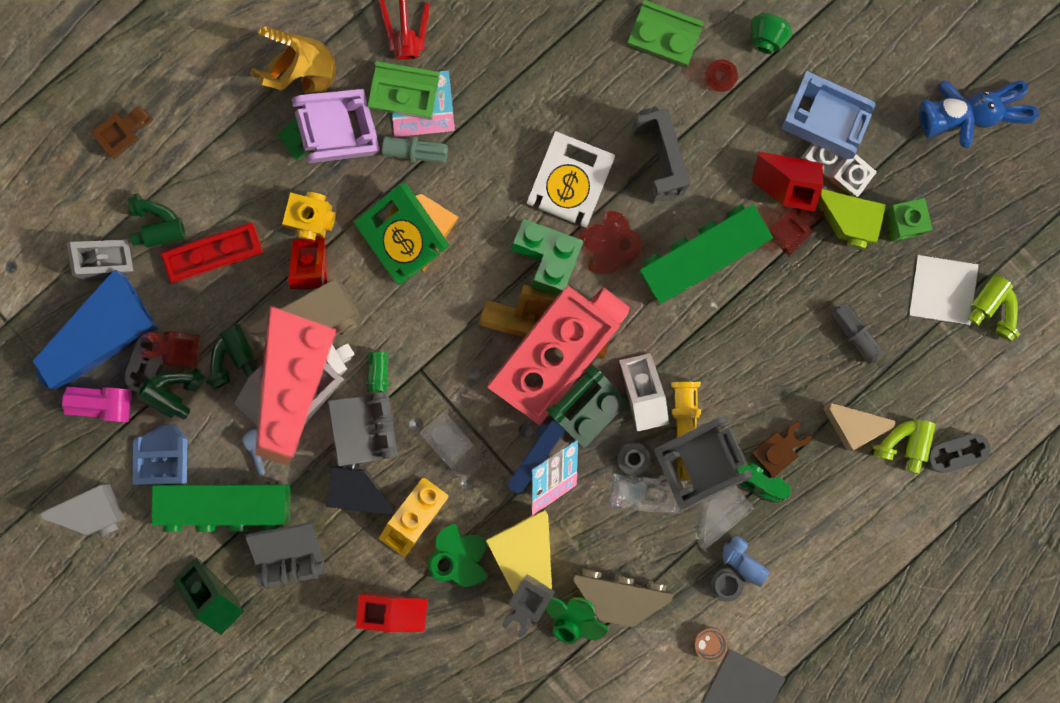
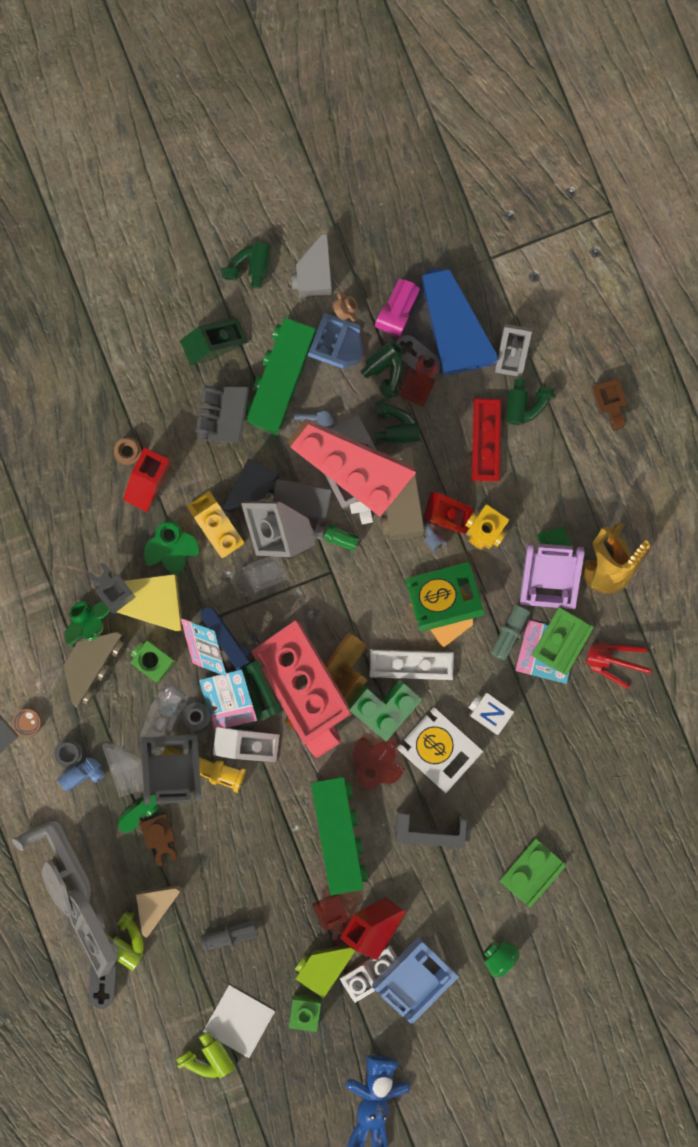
camera: 110 degrees right, 0 degrees up
clear red plate [705,59,738,92] -> none
none -> light grey plate [12,821,118,978]
none -> medium nougat plate [114,437,142,465]
none -> bright green brick [130,641,176,683]
none -> sticker [199,670,257,730]
none -> dark green plant [220,242,271,289]
none -> light grey slope [241,501,316,557]
none -> medium nougat plate [333,291,358,322]
none -> white tile [369,649,454,680]
none -> sand blue hand [423,520,447,553]
none -> white brick [468,693,514,735]

